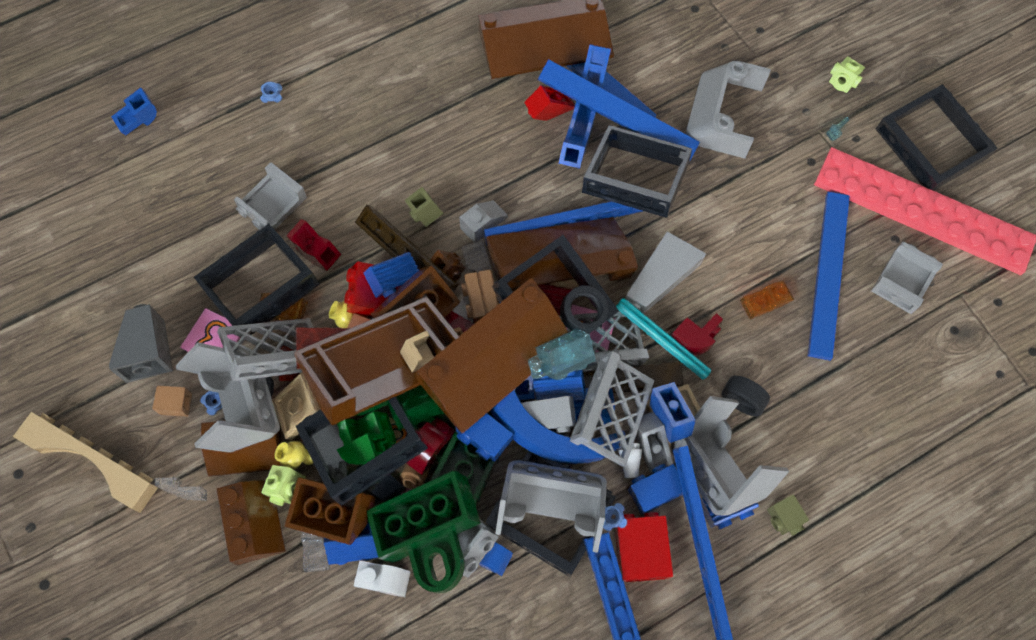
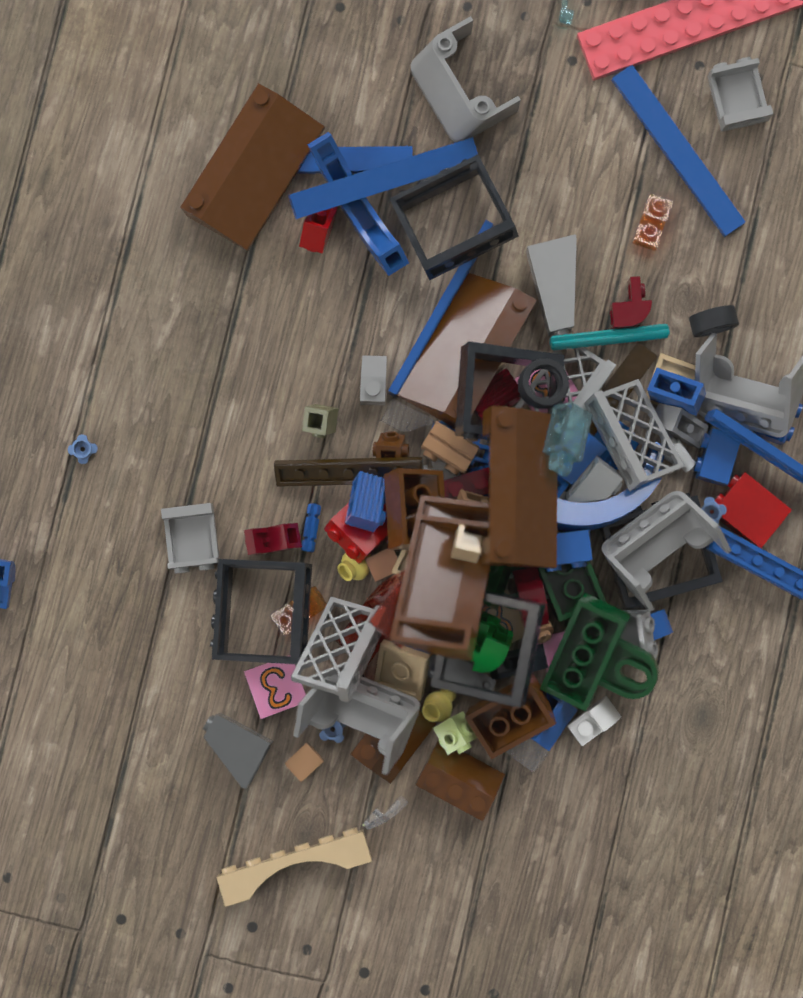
camera: 45 degrees left, 15 degrees up
none -> blue axle [301,503,321,552]

